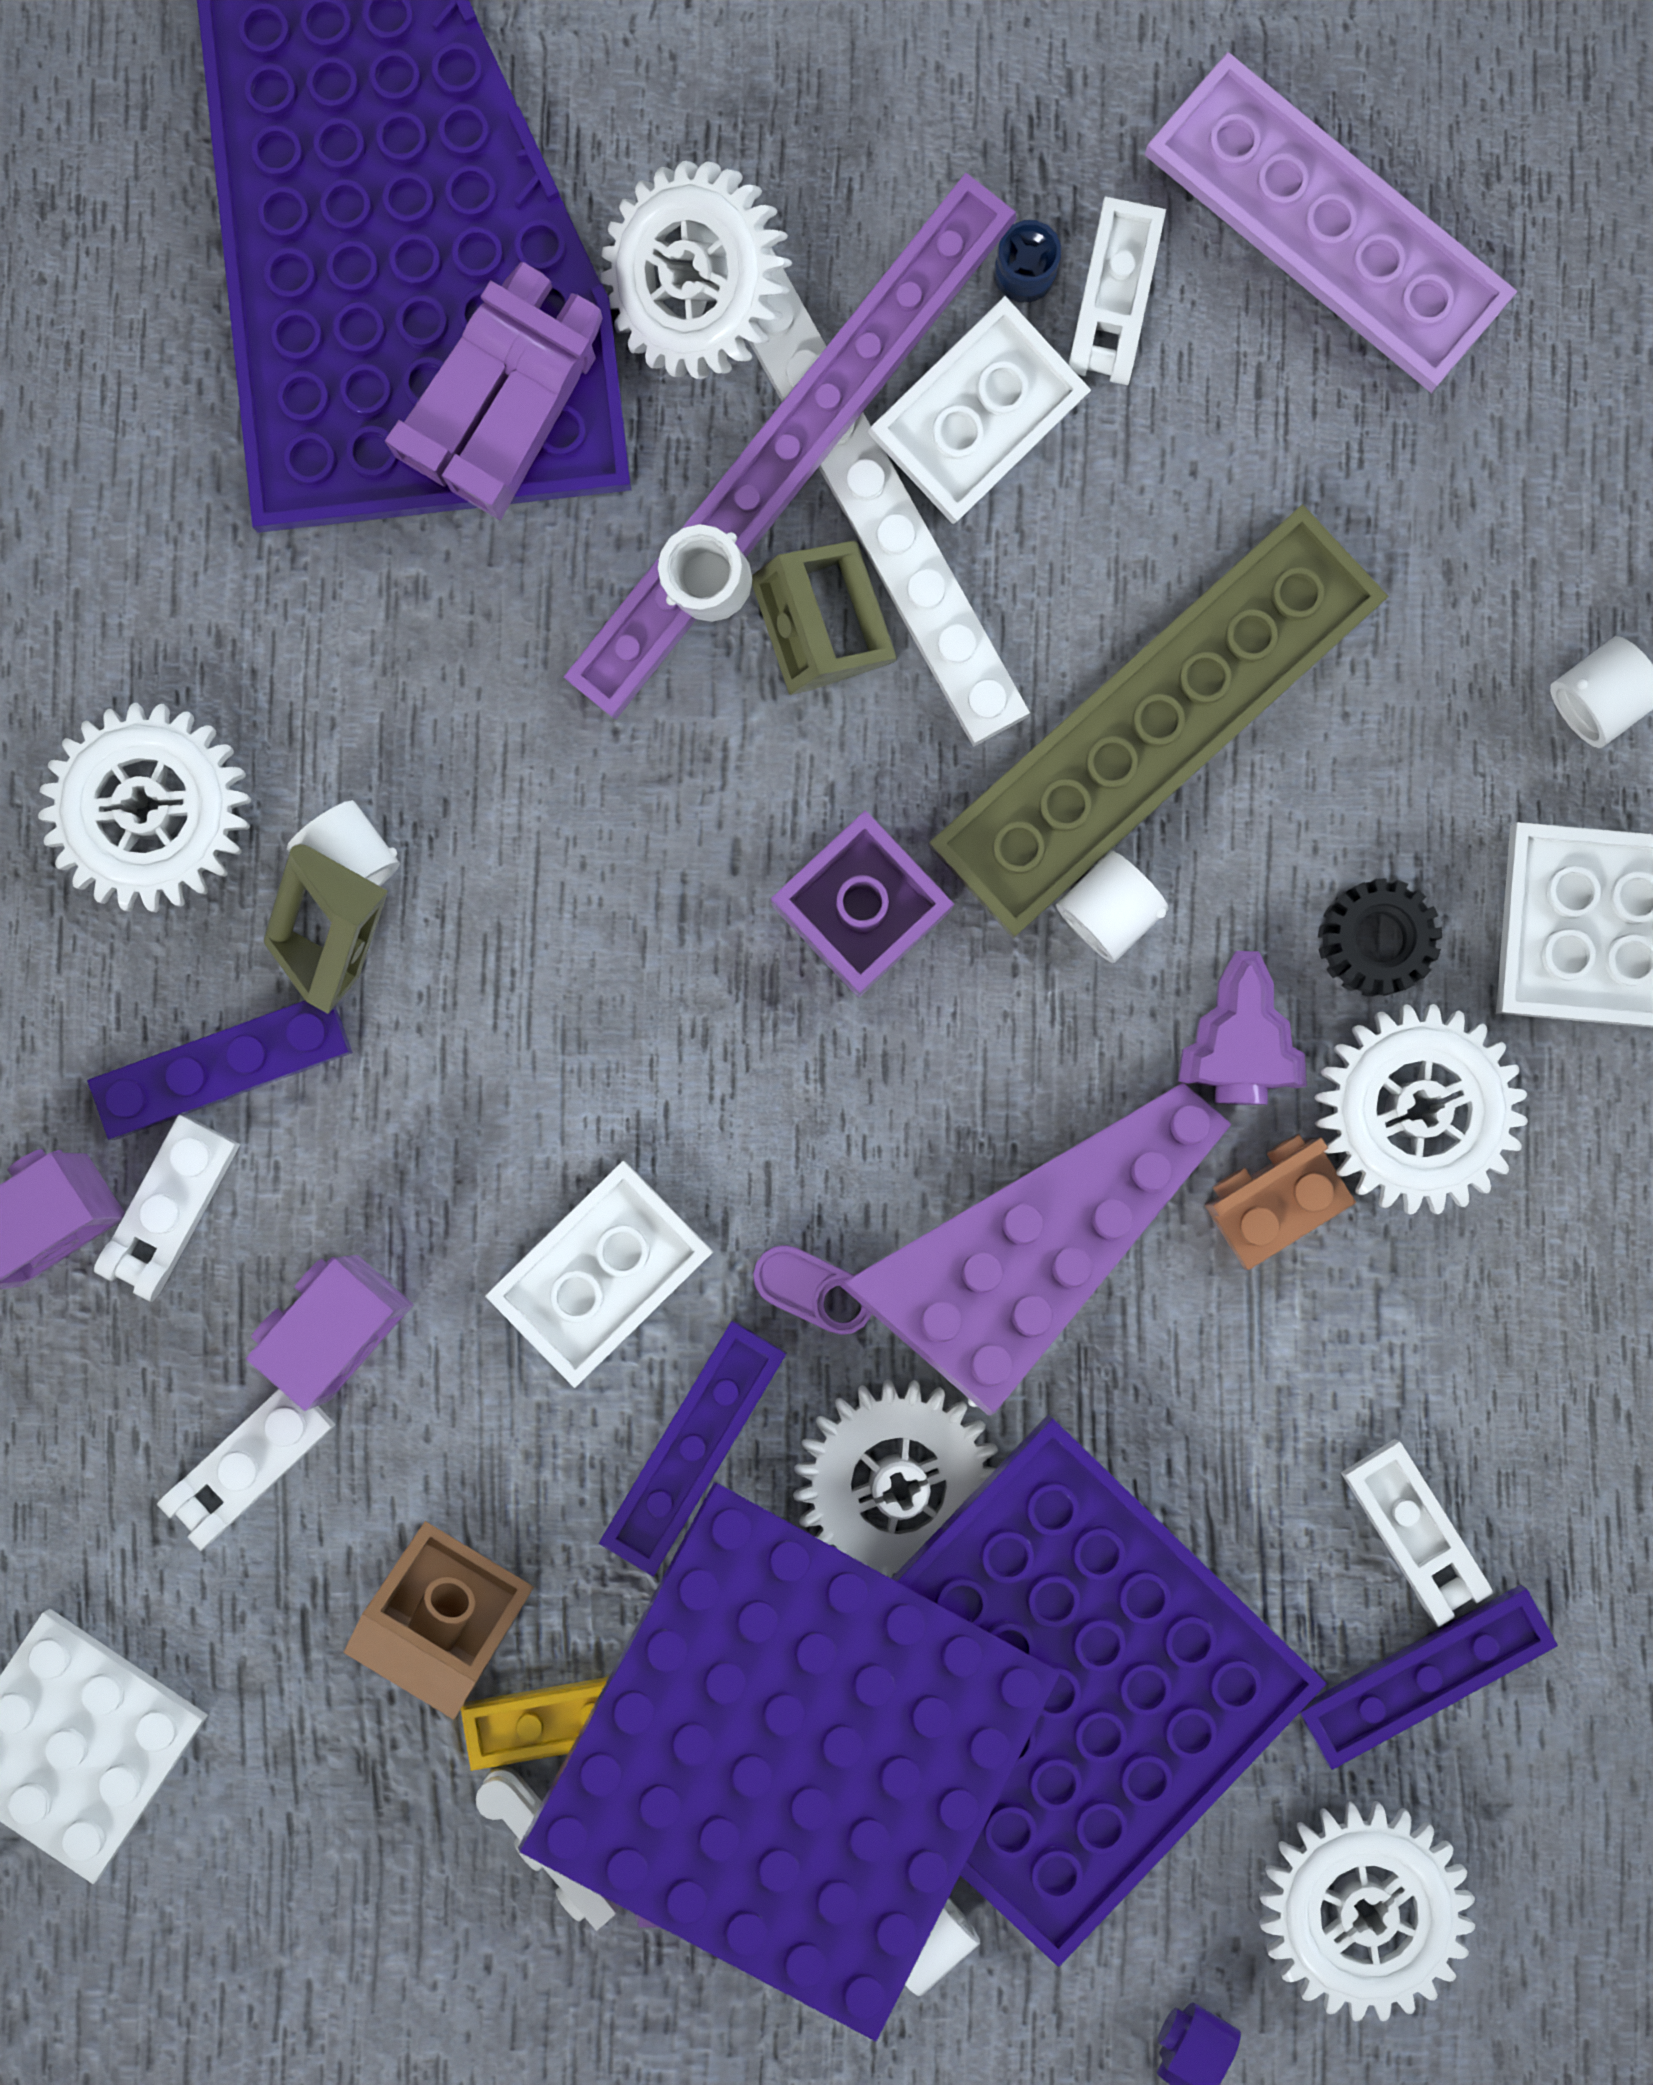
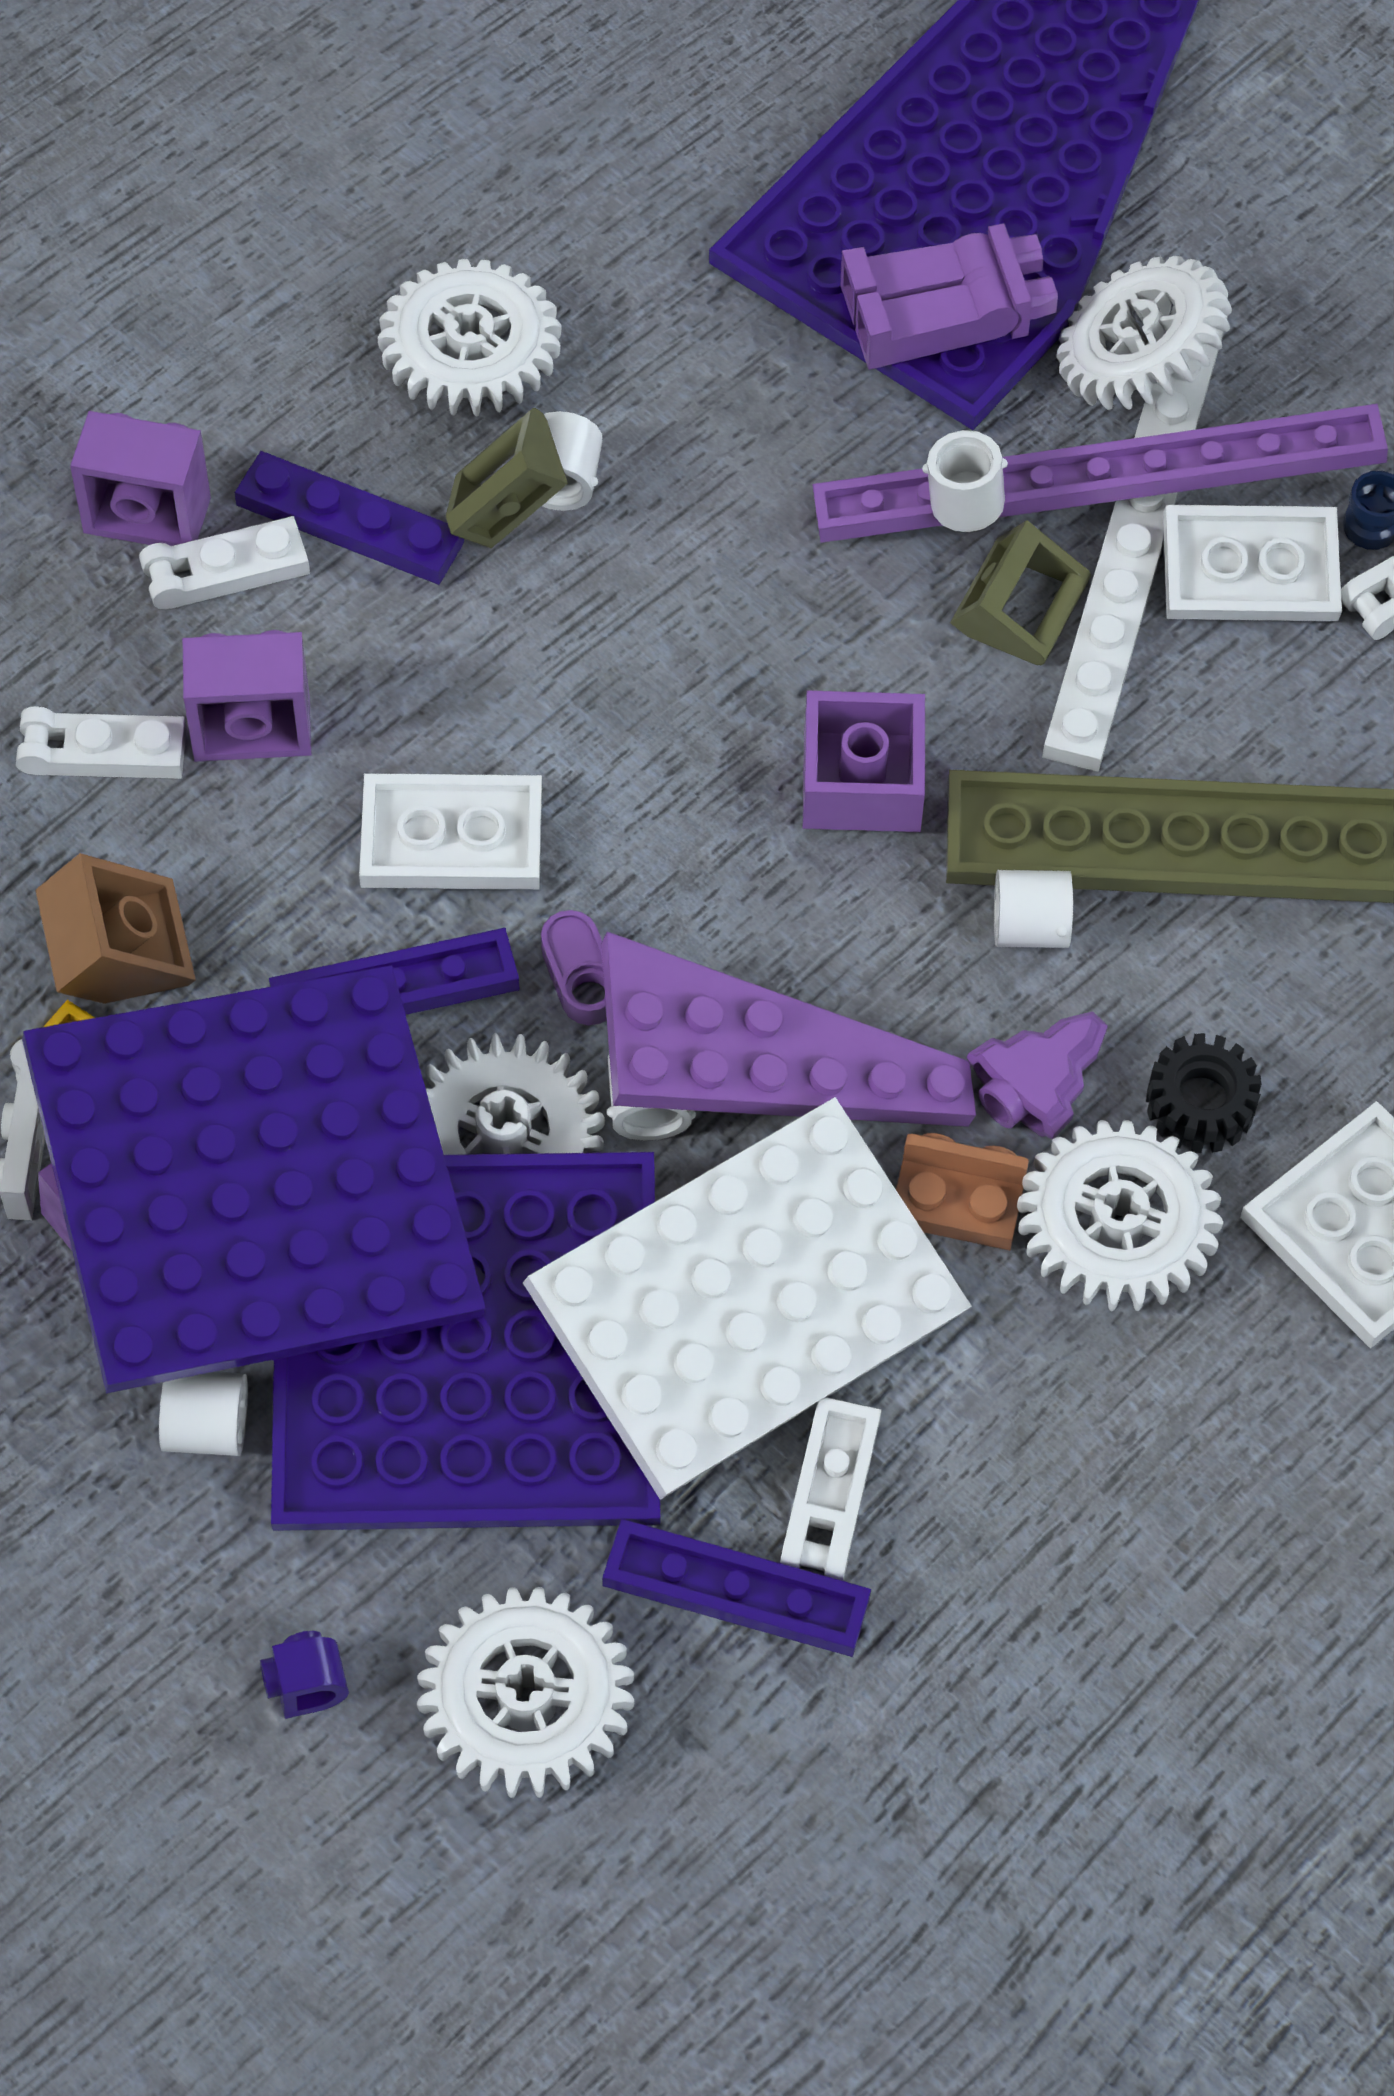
camera: 45 degrees right, 25 degrees down
none -> white plate [523,1097,972,1500]

